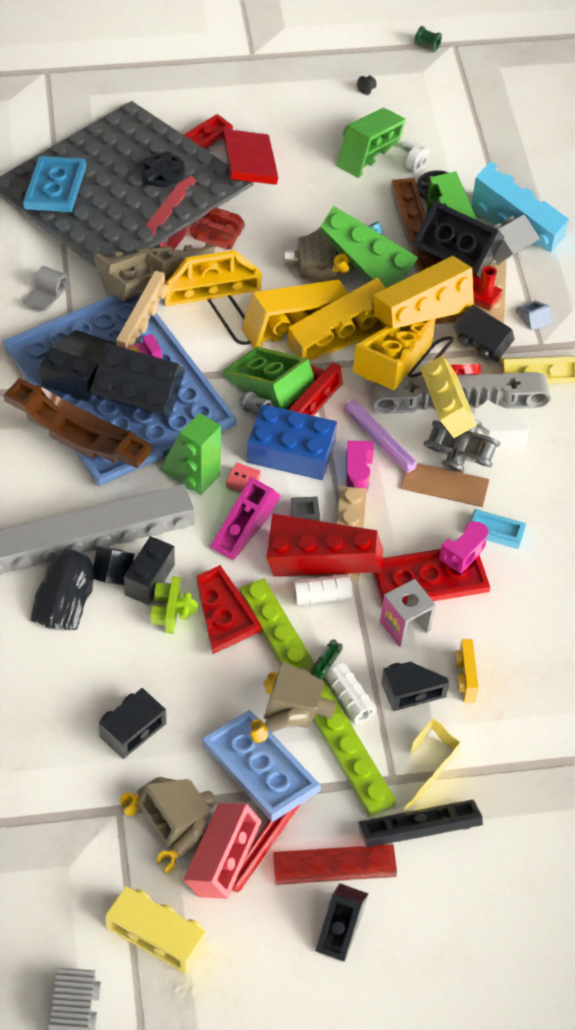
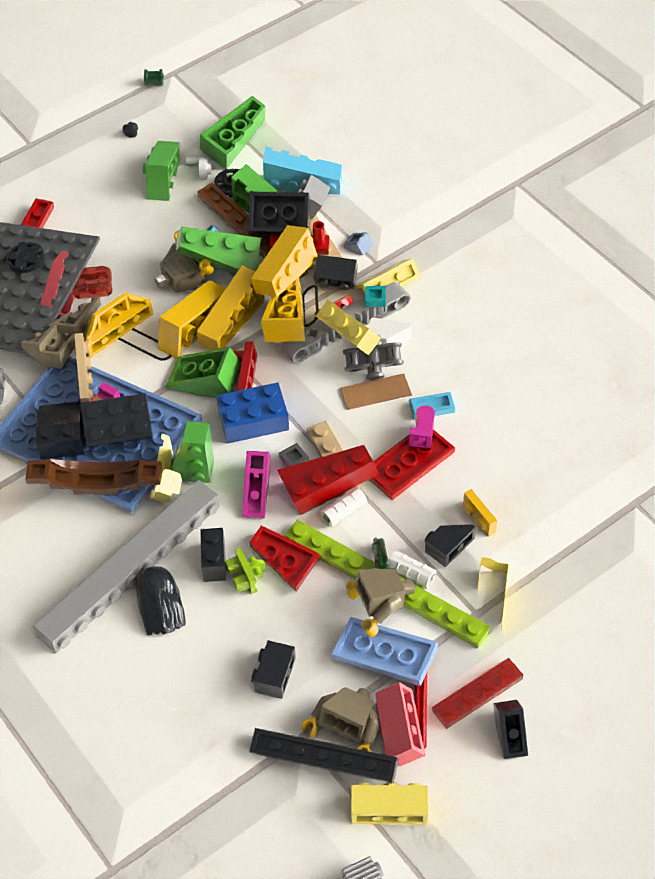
camera: 25 degrees left, 0 degrees up
black panel [93,546,135,585] -> none
red tile [223,128,279,185] -> none
coral tile [226,462,261,493] -> none
light grey pin [239,391,273,413] -> none
lavender axle [345,400,417,473] -> none
dark pink leg [346,441,374,489] -> none
black plate [358,799,483,848] -> none
light grey piece [380,579,436,647] -> none
none -> light yellow piece [150,434,181,503]
none -> bright green wedge [200,96,266,169]
none -> black plate [249,728,399,783]
none -> teal plate [365,286,386,307]

